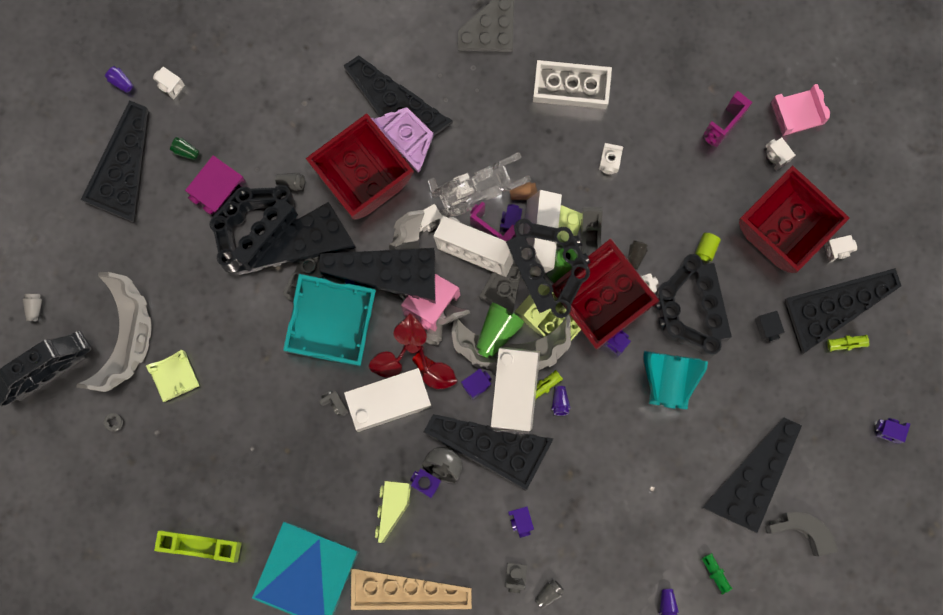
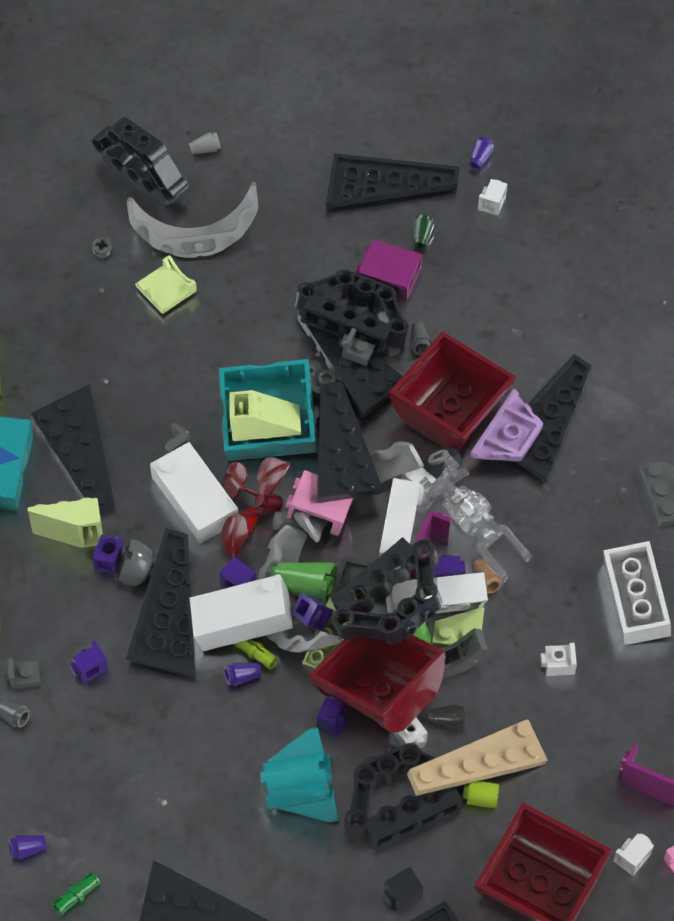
camera: 75 degrees right, 20 degrees down
none -> black wing [30,384,115,515]
none -> yellowish green slope [230,390,301,441]
none -> dark purple brick [291,593,334,631]
none -> dark grey bracket [341,328,375,366]
none -> tan wing [407,719,547,796]
none -> black wheel [422,448,462,479]

